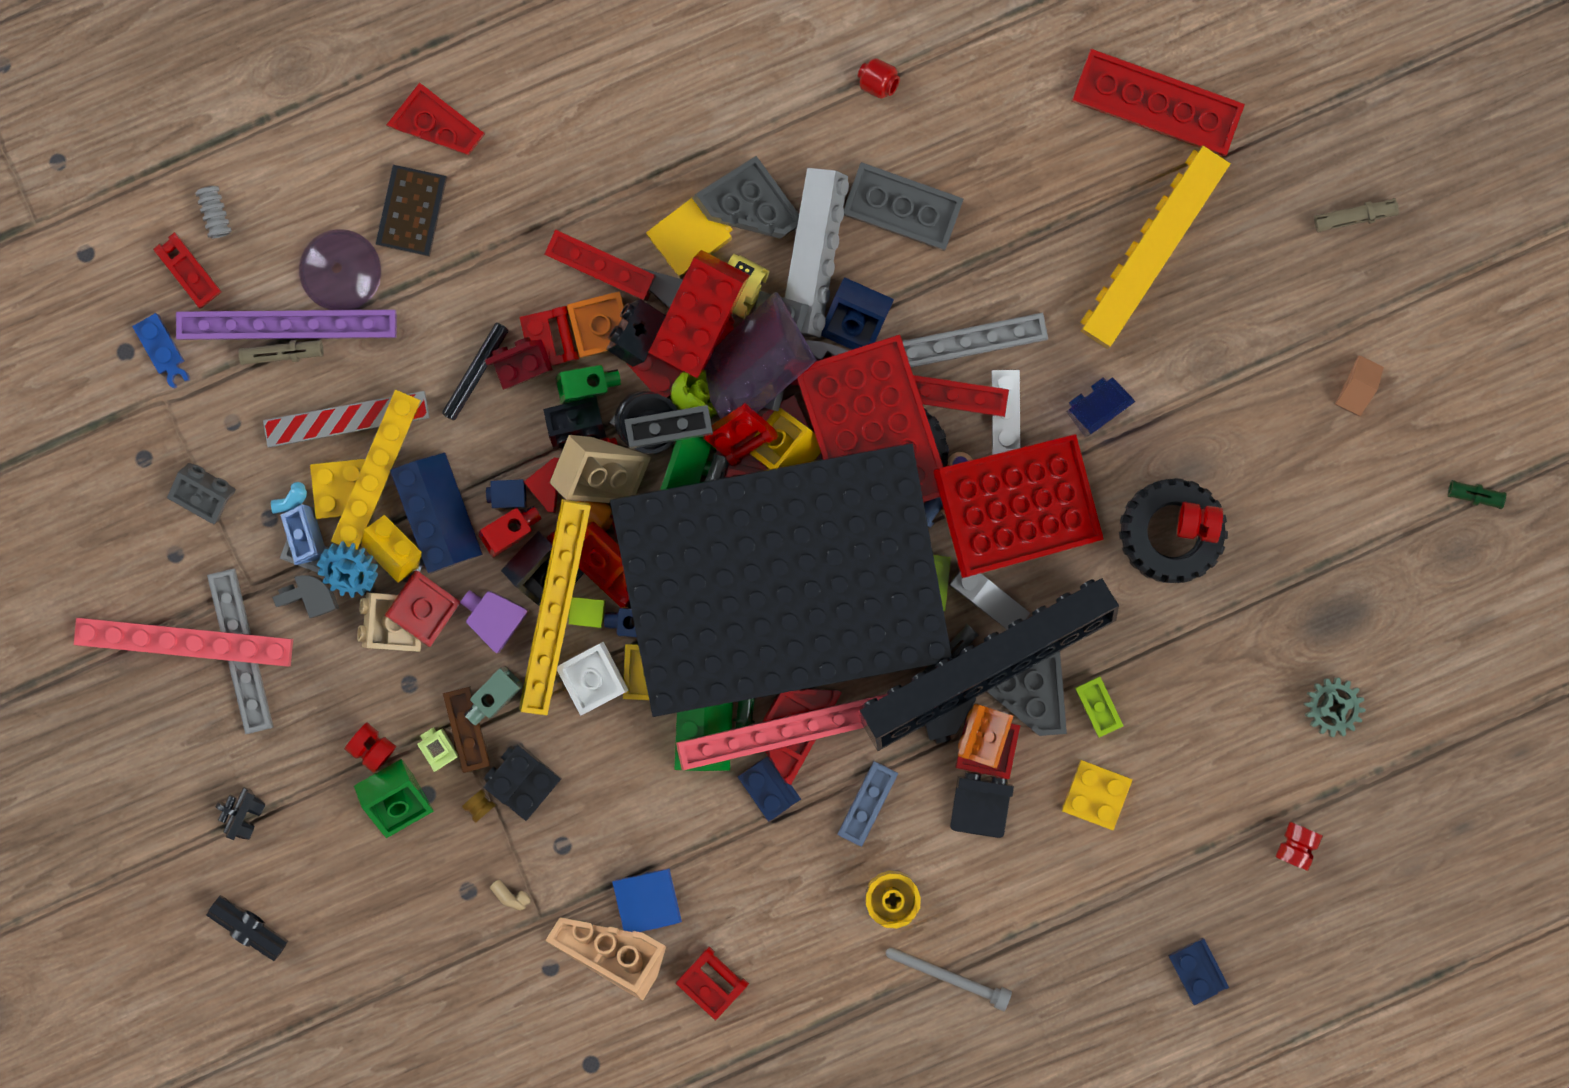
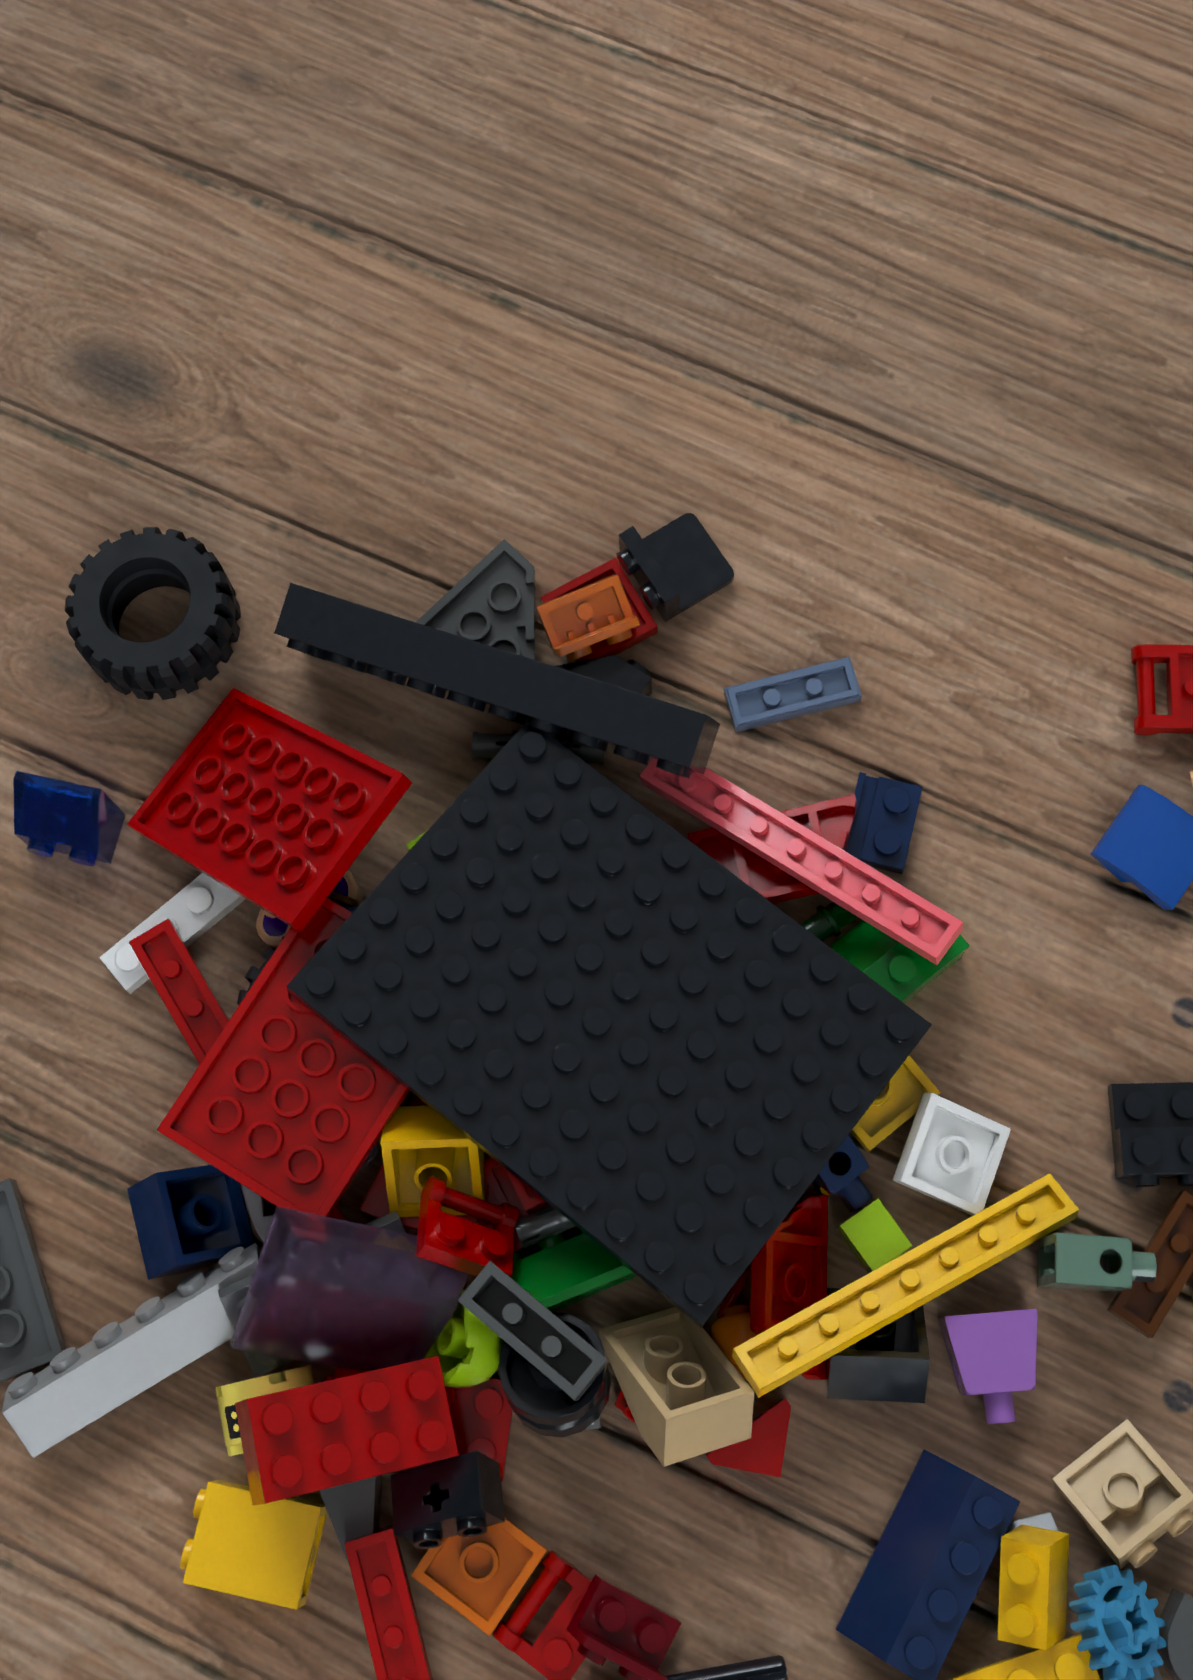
camera: 125 degrees left, 15 degrees down
red tile [384,571,460,647] -> none
red torso [478,506,542,558] -> none
dark blue brick [486,479,527,509] -> none
black bracket [543,396,606,449] -> none
green torso [555,365,621,404] -> none
dark grey plate [692,156,799,239] -> none
yellow brick [865,870,921,929] -> none
light grey piece [886,948,1012,1011] -> none
light grey tile [902,313,1048,368] -> none
light grey slope [949,570,1030,629] -> none
yellow plate [1061,760,1133,831] -> none
lime plate [1075,676,1124,738] -> none
dark blue plate [1168,938,1229,1006] -> none
red wheel [1177,502,1223,543] -> none
red wheel [1275,822,1323,871] -> none
sand green gear [1304,677,1366,737] -> none

